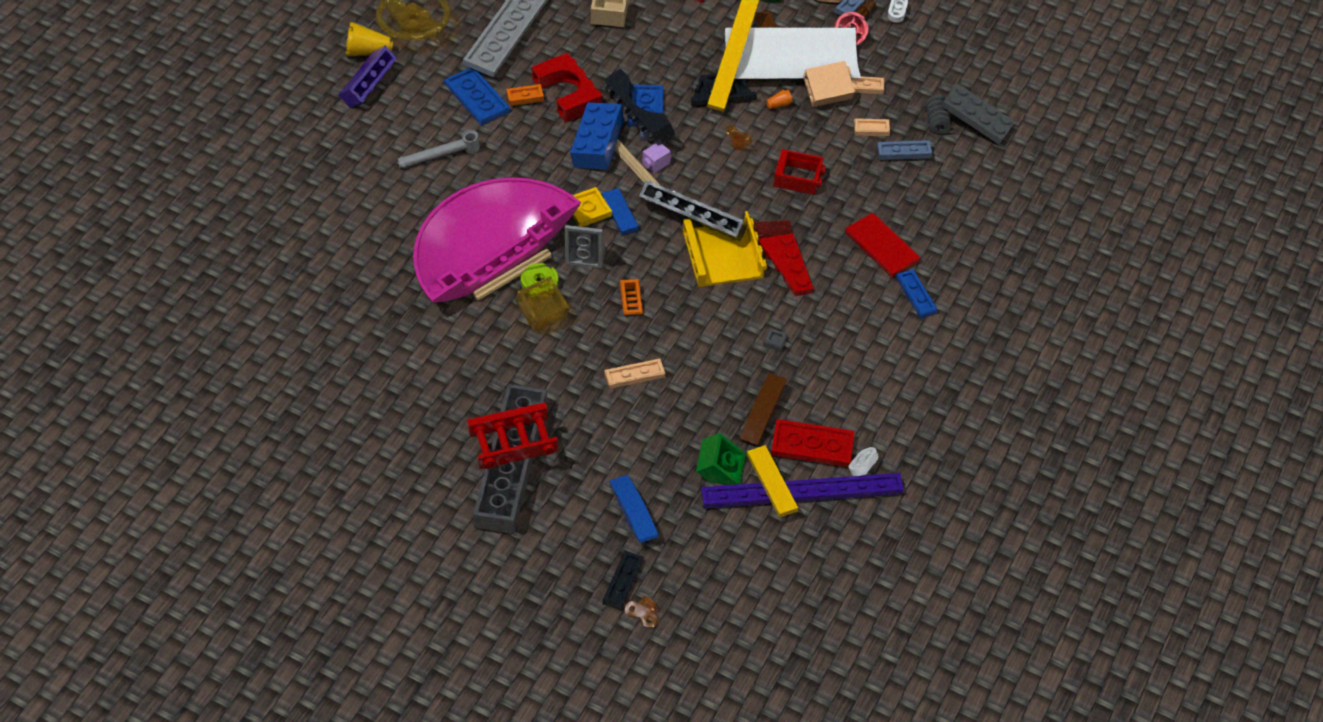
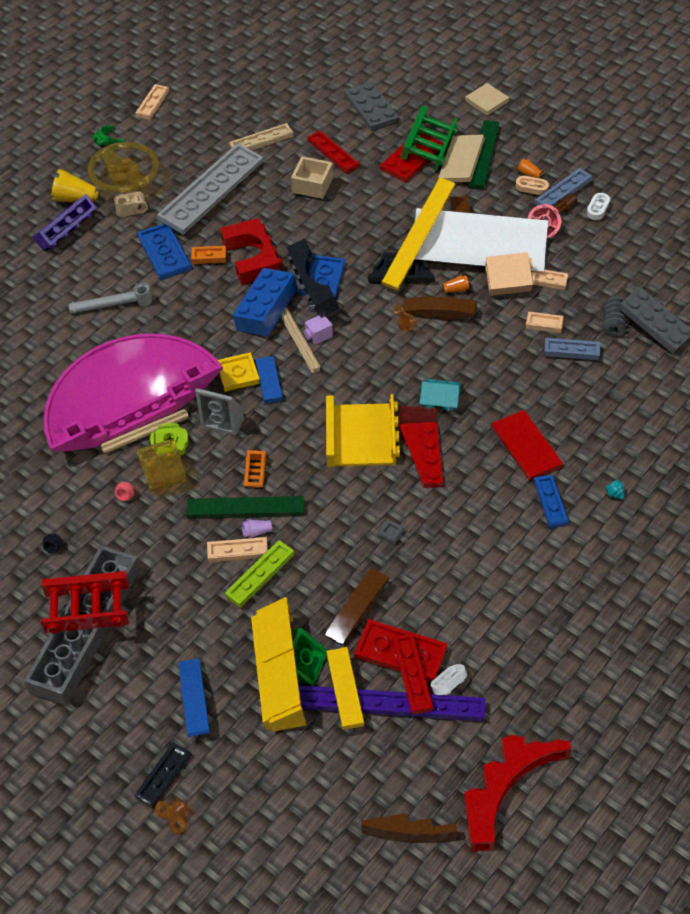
camera: 15 degrees right, 0 degrees up
black brick [639,180,748,242] -> none
red window [773,149,826,195] -> none
none -> black plate [42,534,63,553]
none -> tan piece [115,192,148,217]
none -> coral plate [115,482,135,501]
none -> dark green tile [186,496,304,519]
none -> lime plate [225,540,294,608]
none -> lavender cone [242,519,272,538]
none -> yellow piece [251,597,307,732]
none -> reddish brown slope [361,813,457,843]
none -> red tile [392,633,433,715]
none -> reddish brown slope [402,297,477,321]
none -> teal slope [420,379,461,410]
none -> red arch [464,735,571,852]
none -> teal plate [605,479,625,500]

